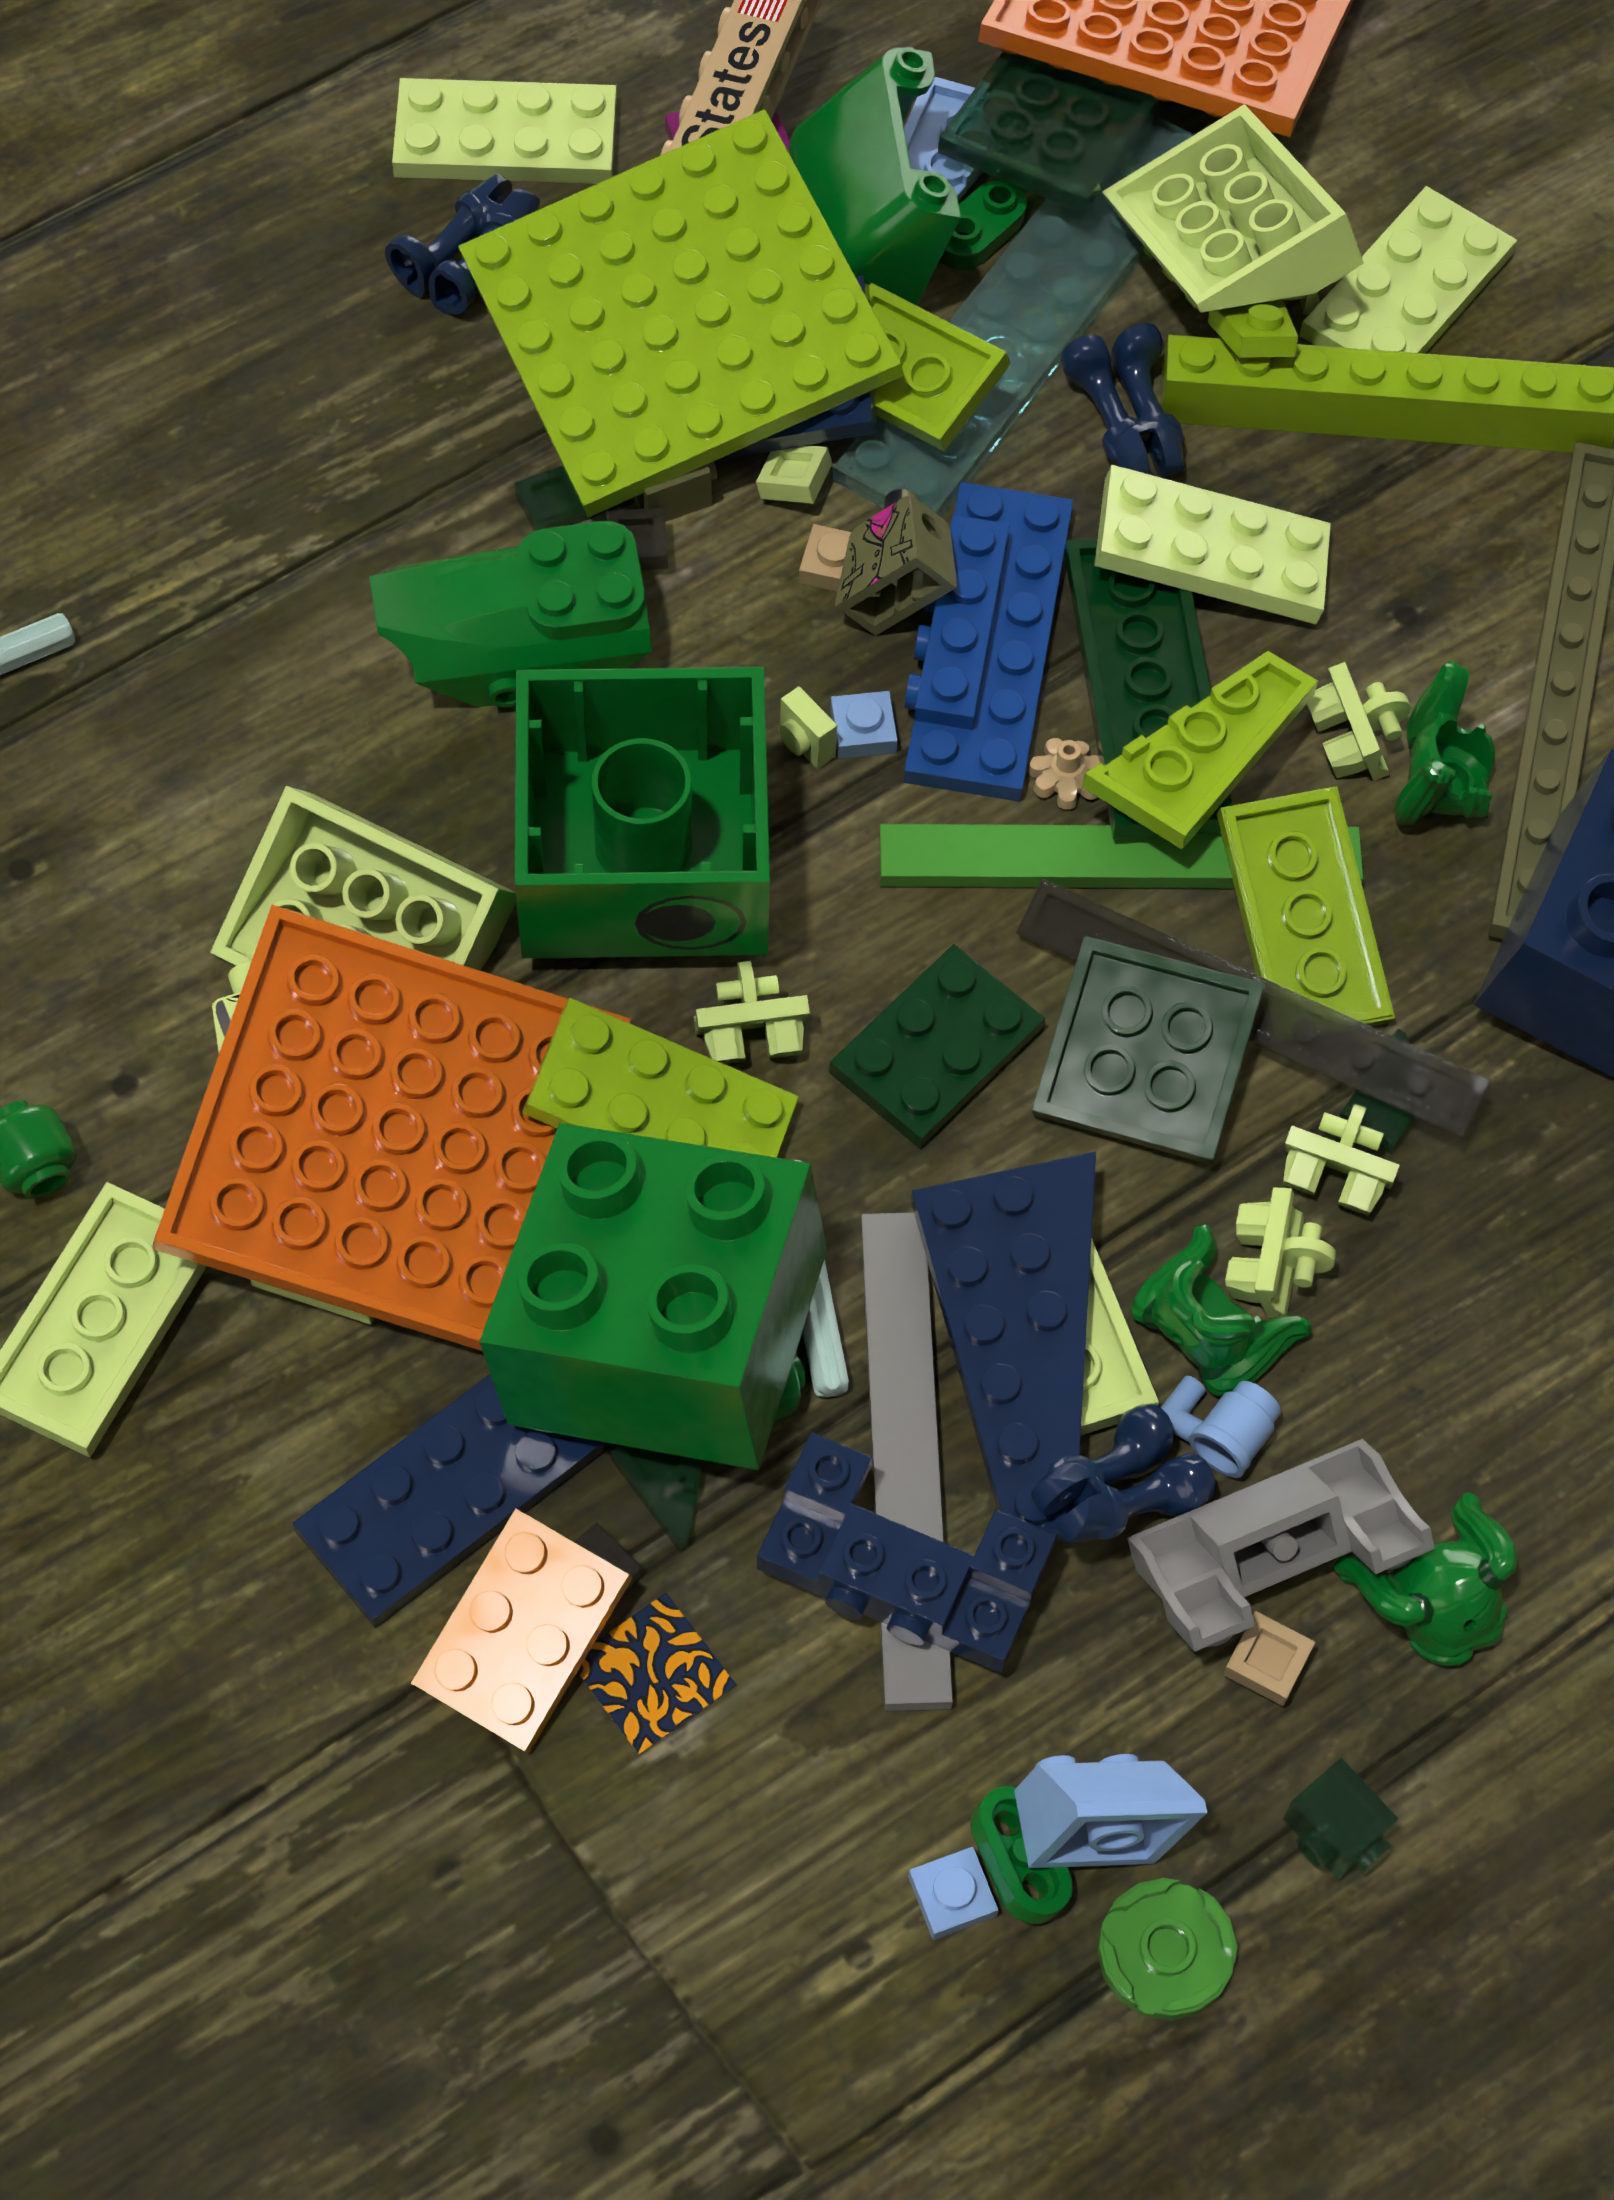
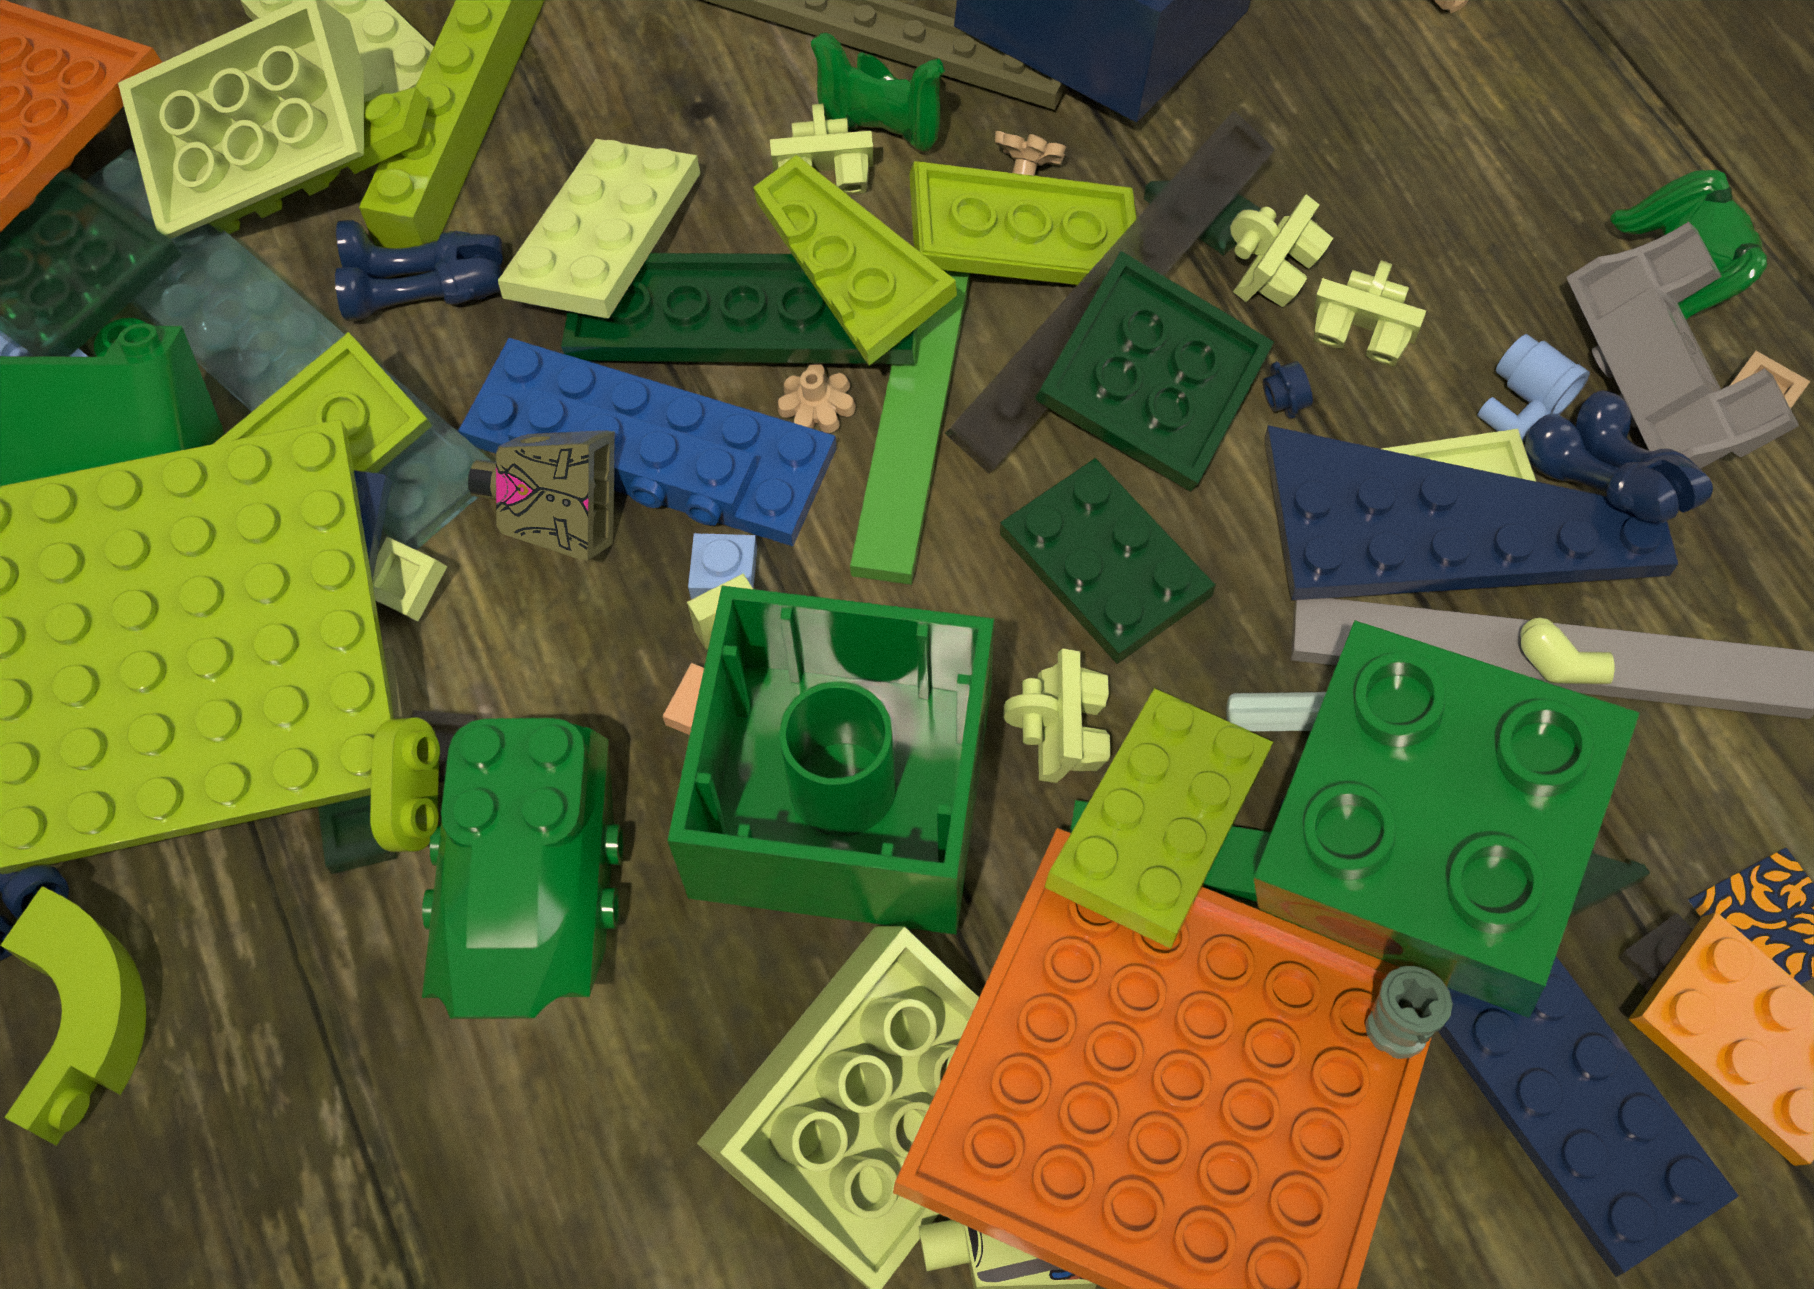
camera: 75 degrees left, 0 degrees up
dark blue bracket [757,1432,1057,1674] -> none
tan plate [799,524,851,592] -> none
green hair [1131,1225,1312,1396] -> none
none -> lime arch [0,886,146,1146]
none -> lime plate [370,718,440,852]
none -> tan plant [994,131,1066,176]
none -> dark blue plate [1263,361,1313,419]
none -> sand green bush [1365,966,1453,1059]
none -> yellowish green arm [1520,618,1615,684]

